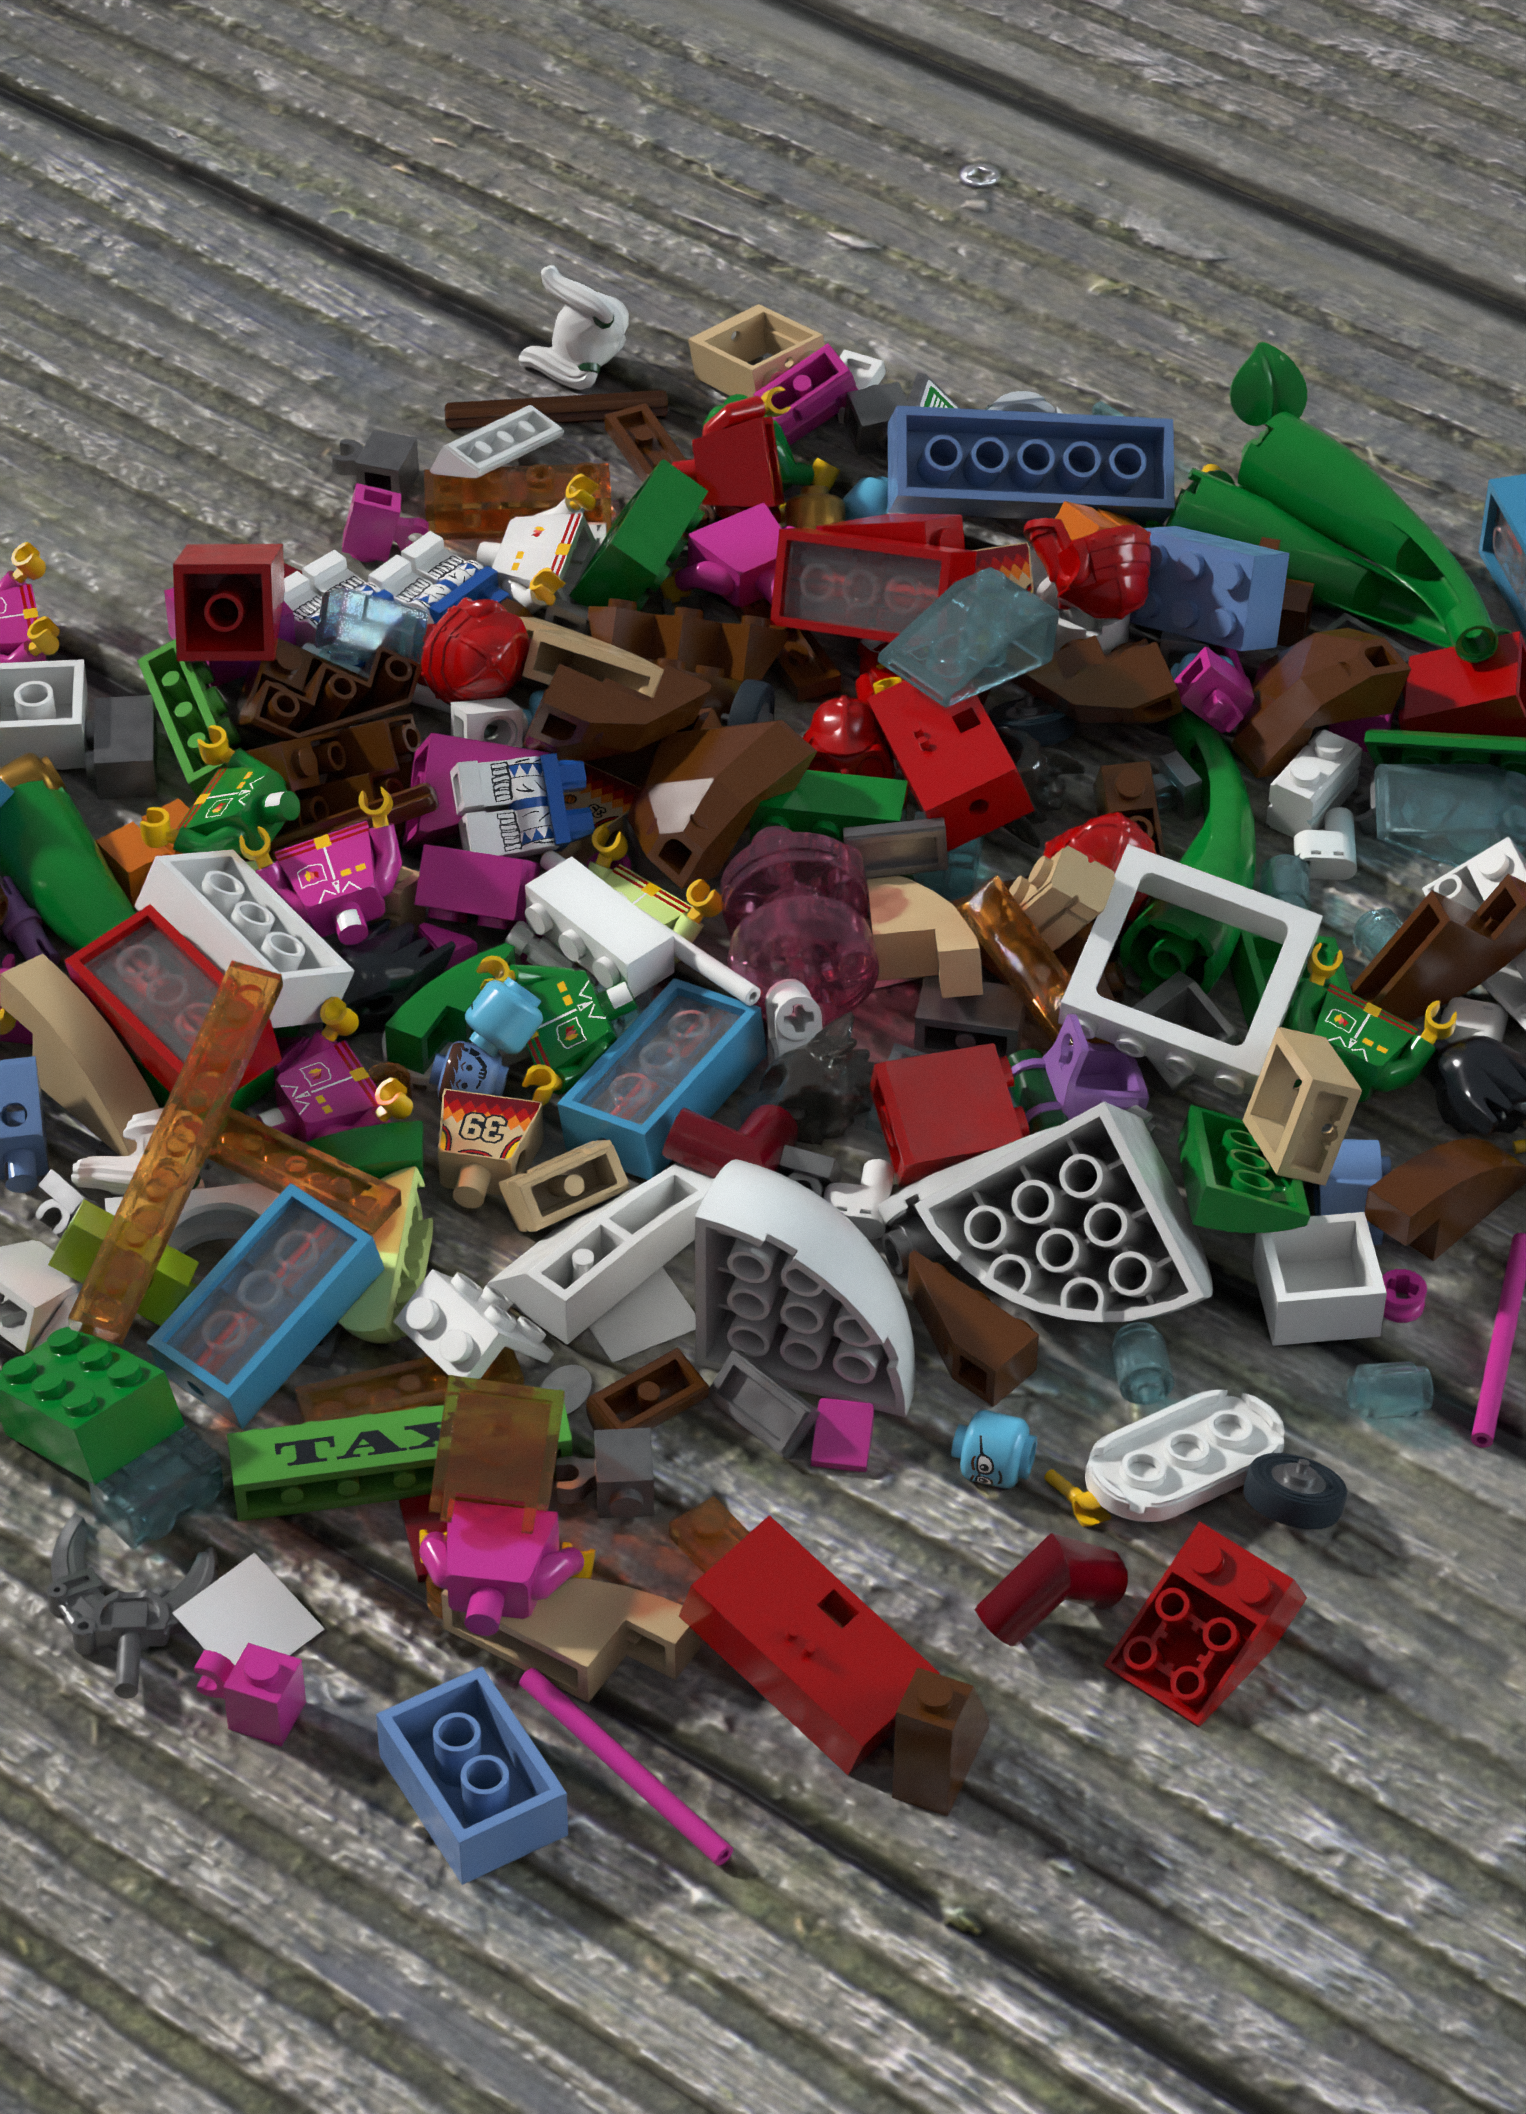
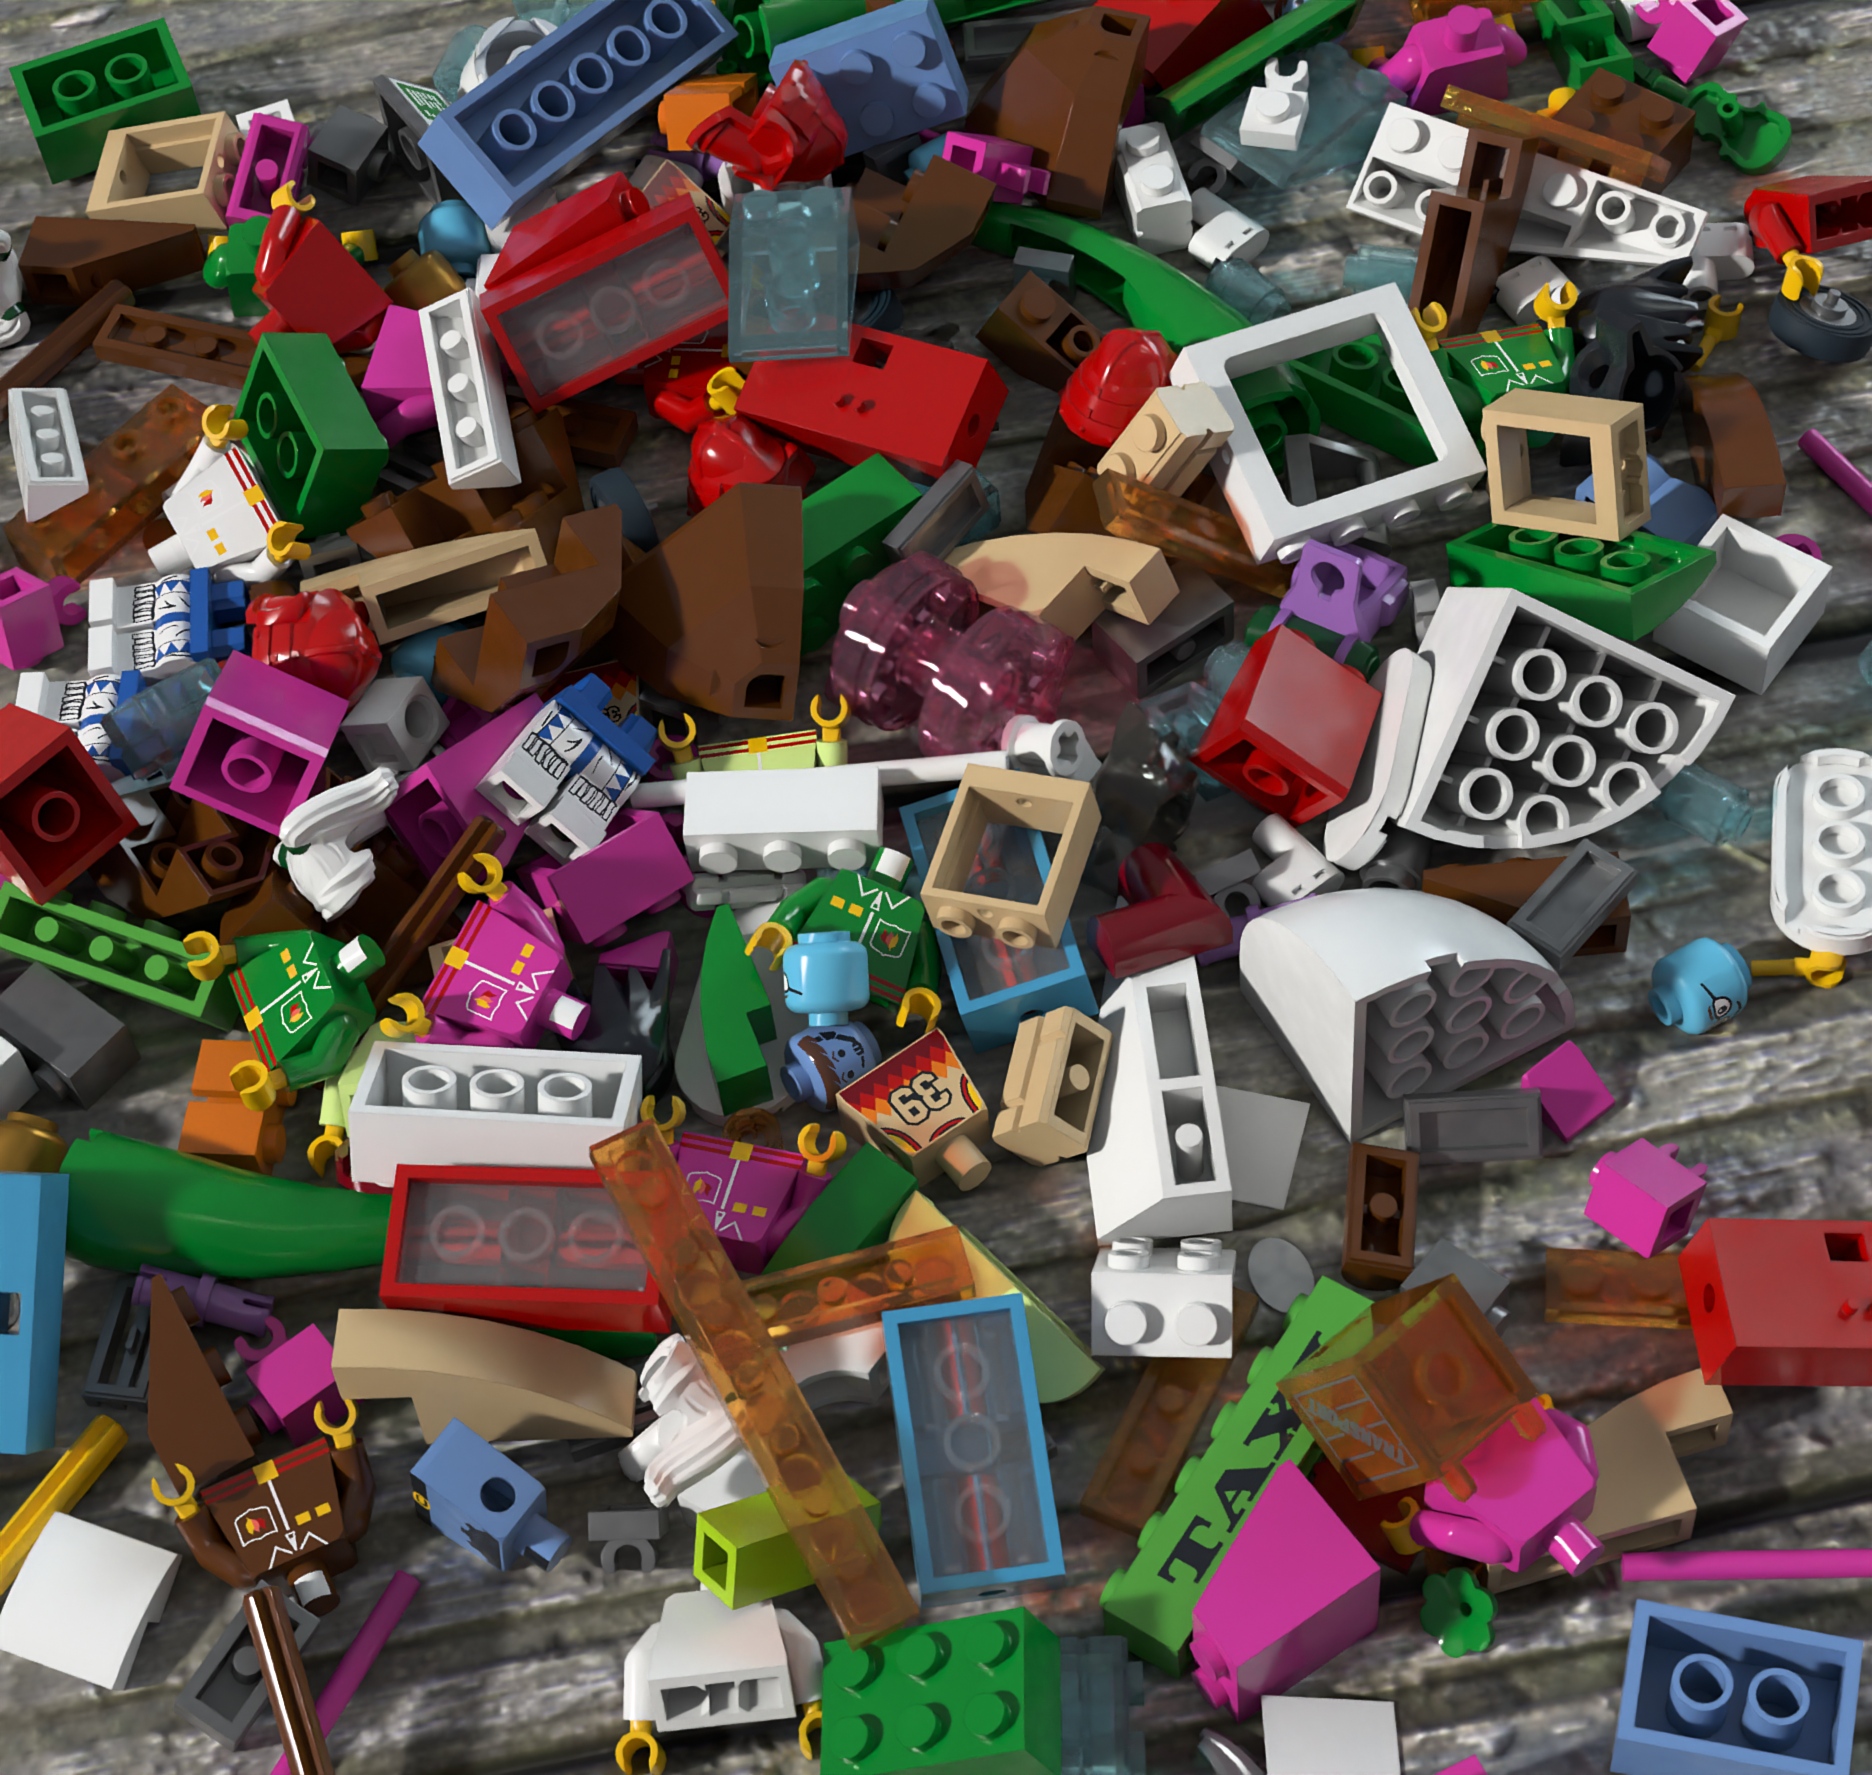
camera: 40 degrees left, 10 degrees up
none -> green brick [9,17,201,185]
none -> reddish brown slope [18,216,207,306]
none -> dark pink slope [169,649,350,836]
none -> white hair [273,767,399,922]
none -> white slope [418,287,521,490]
none -> tan window [920,763,1102,949]
none -> dark pink slope [1190,1459,1381,1725]
none -> white plate [1239,57,1309,151]
none -> green plant [1419,1566,1498,1658]
none -> flat silver tile [1506,838,1639,970]
none -> black piece [1560,307,1685,467]
none -> dark pink brick [1584,1138,1708,1260]

